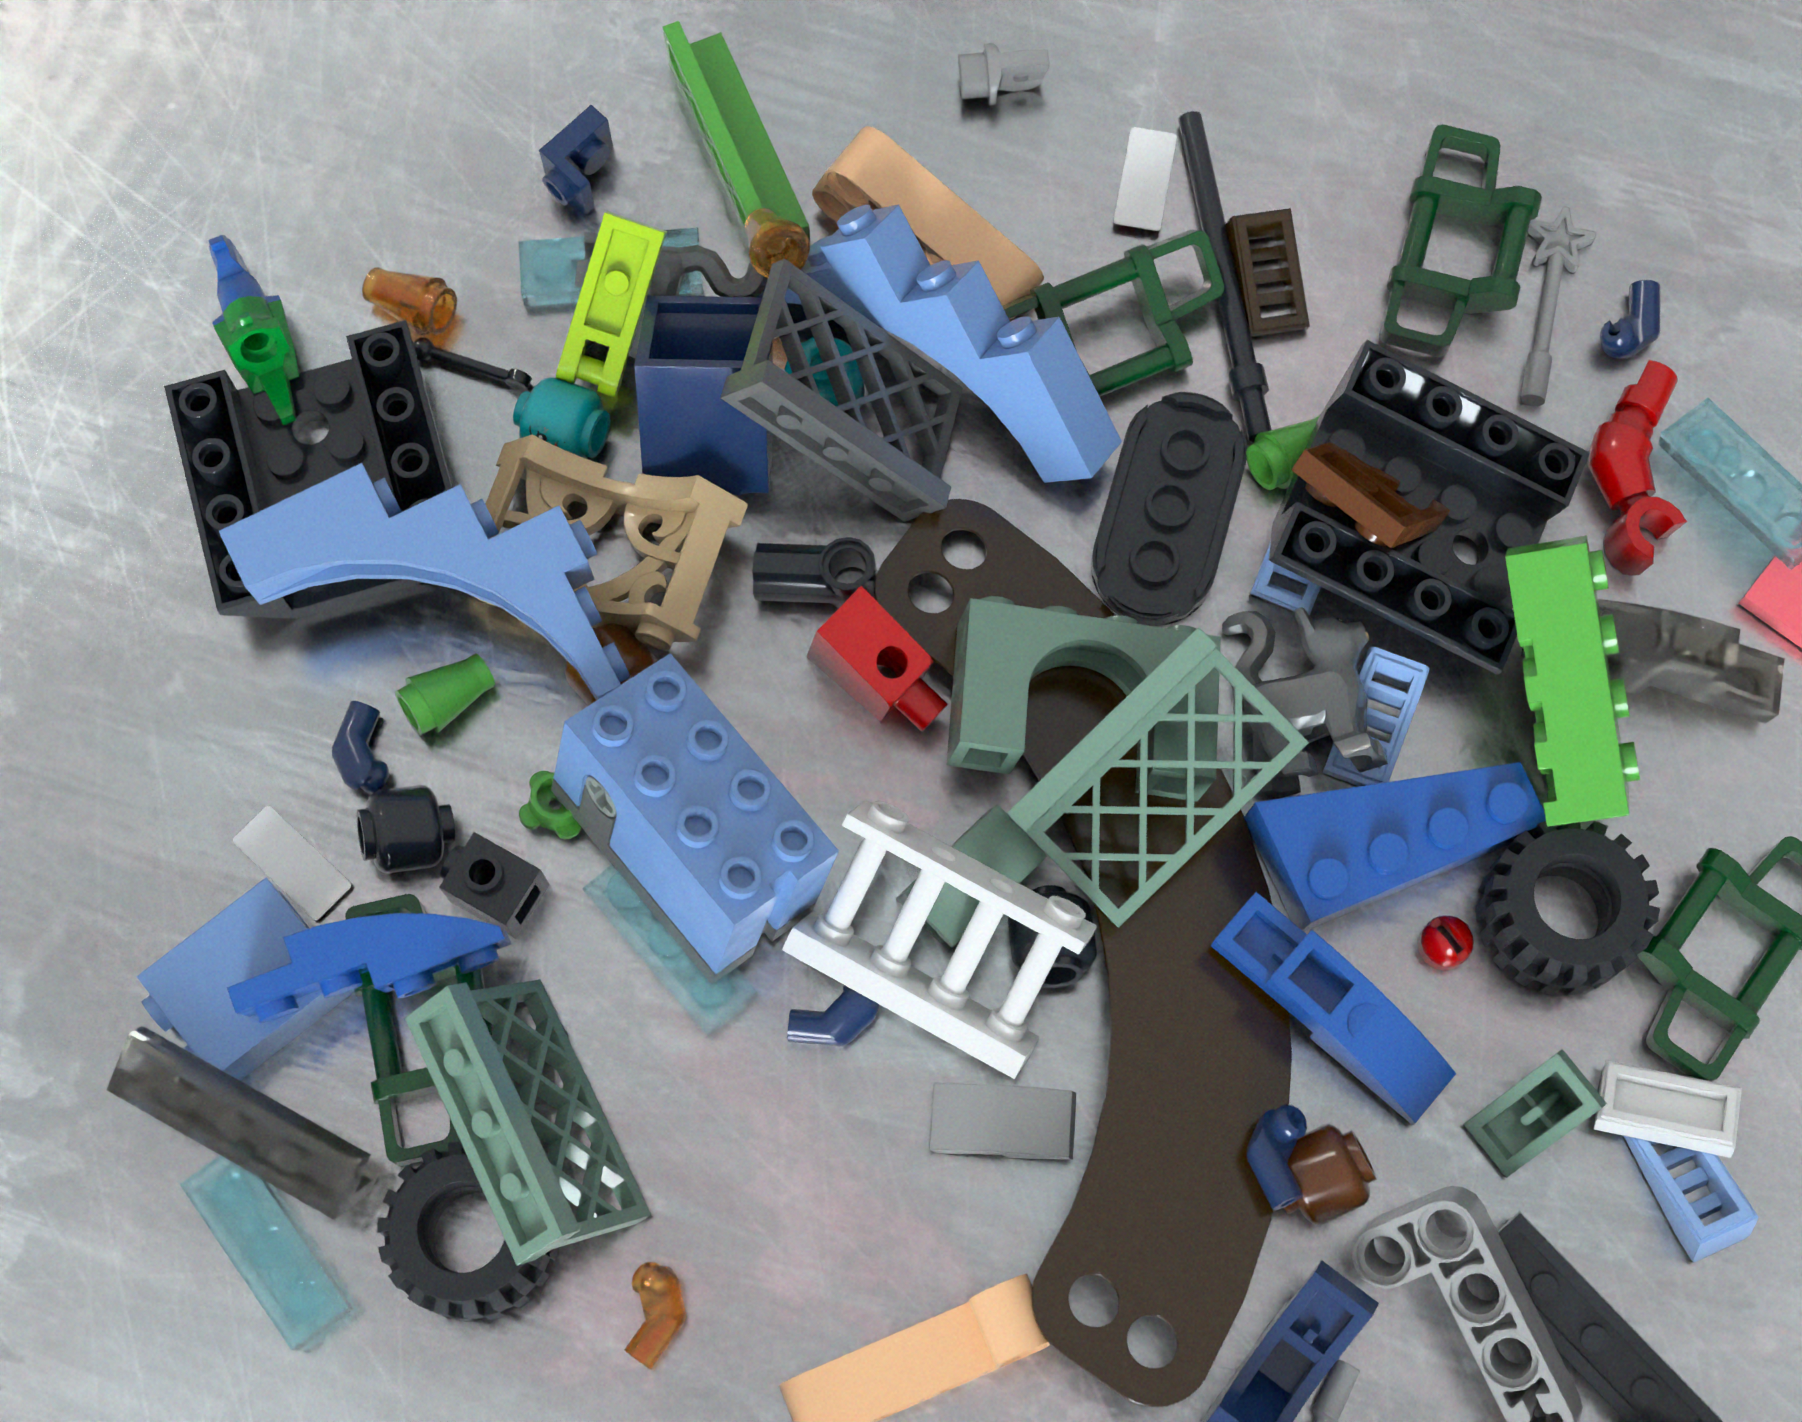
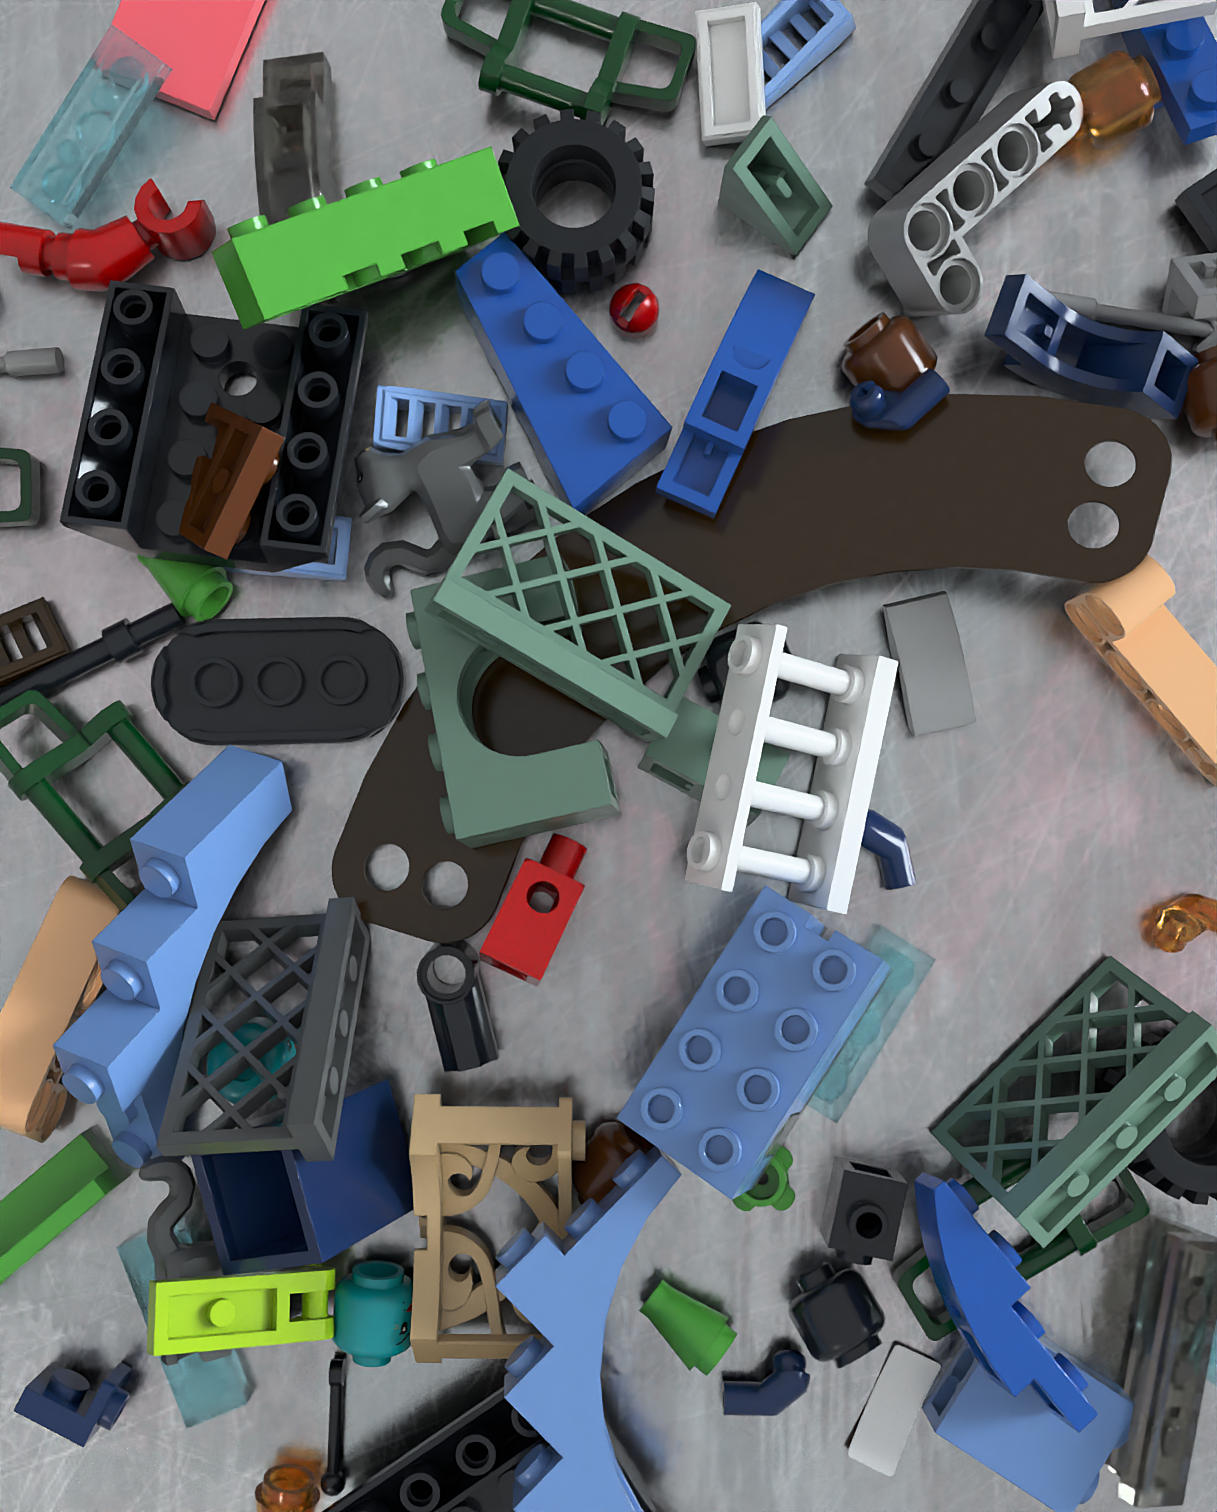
camera: 110 degrees left, 15 degrees up
clear orange cone [745,208,810,278] -> none

